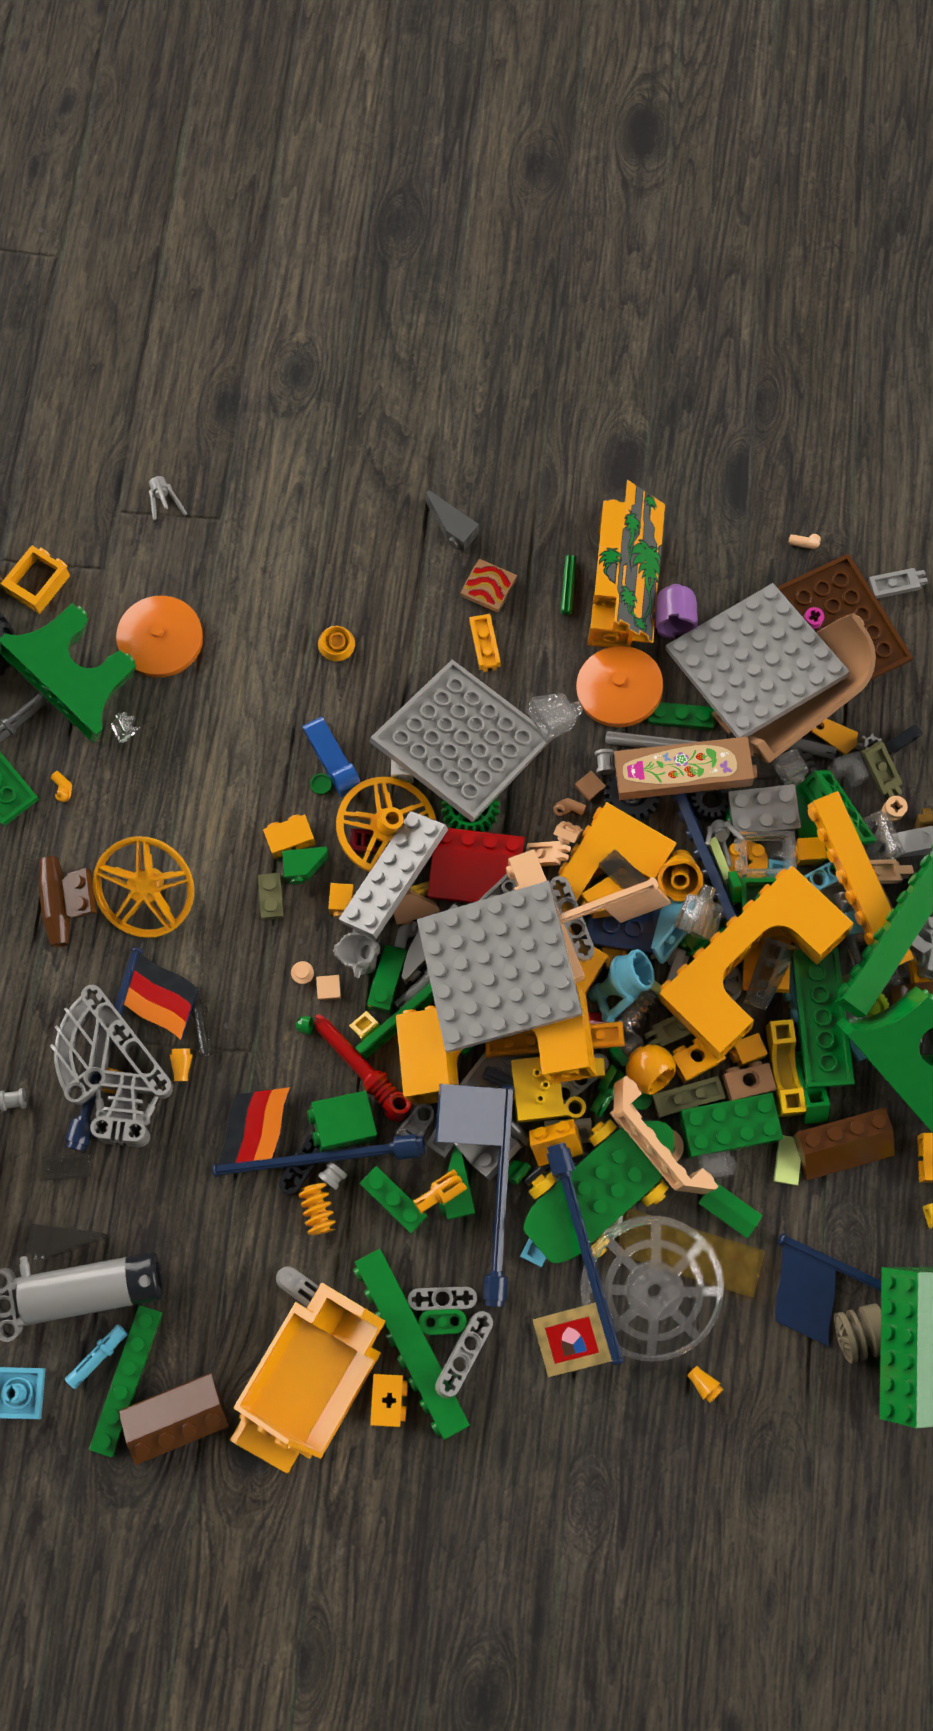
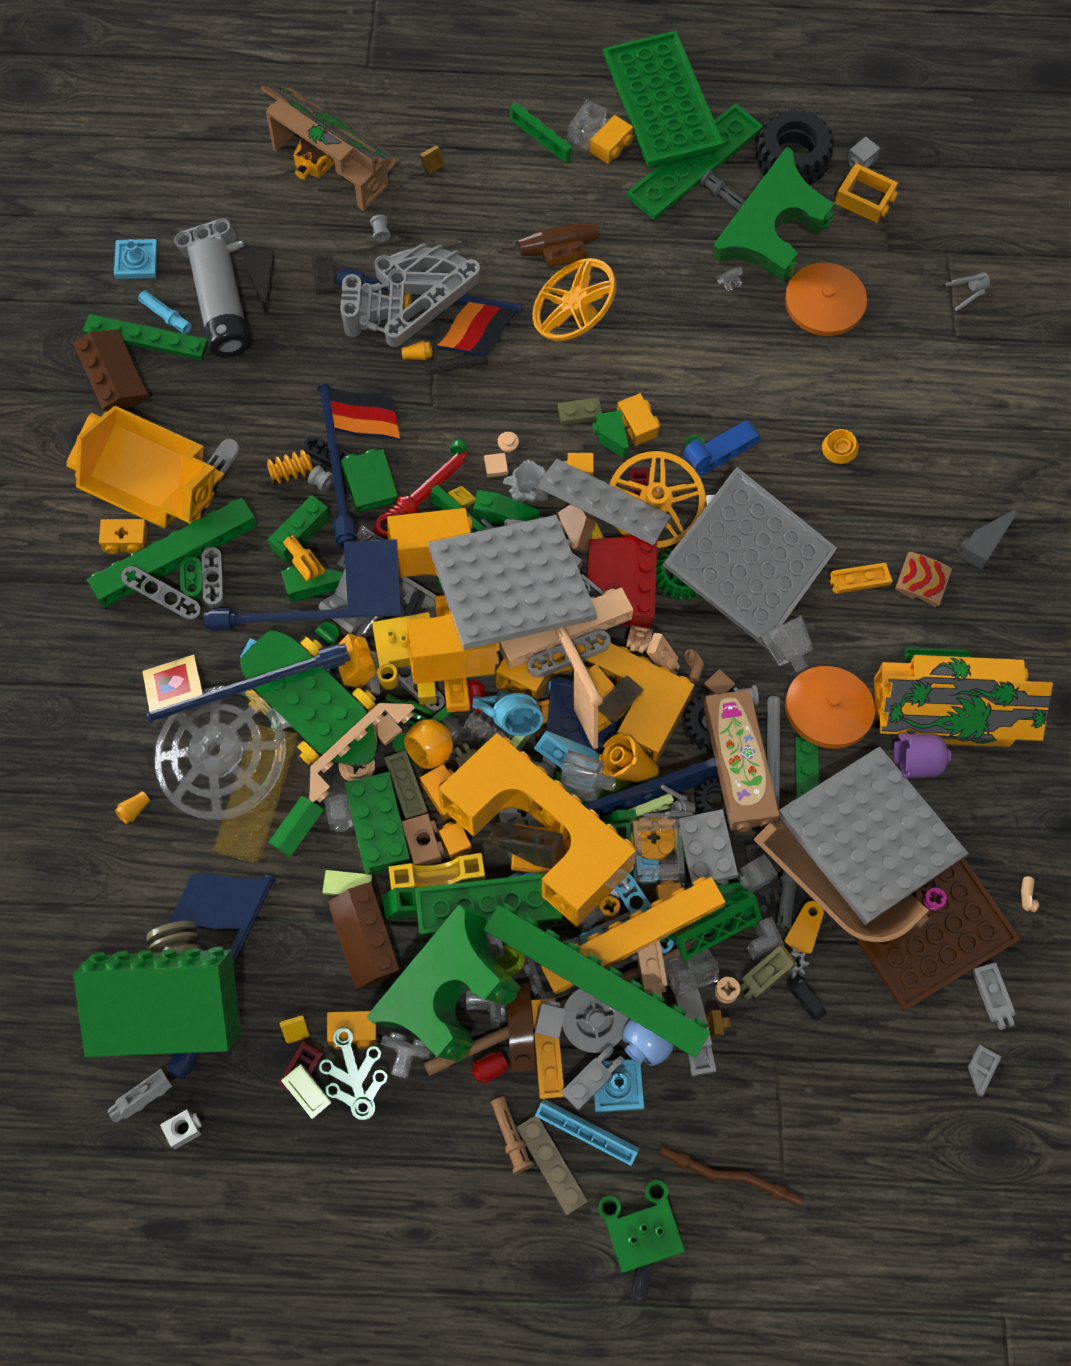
camera: 85 degrees right, 5 degrees down
light orange arm [51,771,72,802] -> none

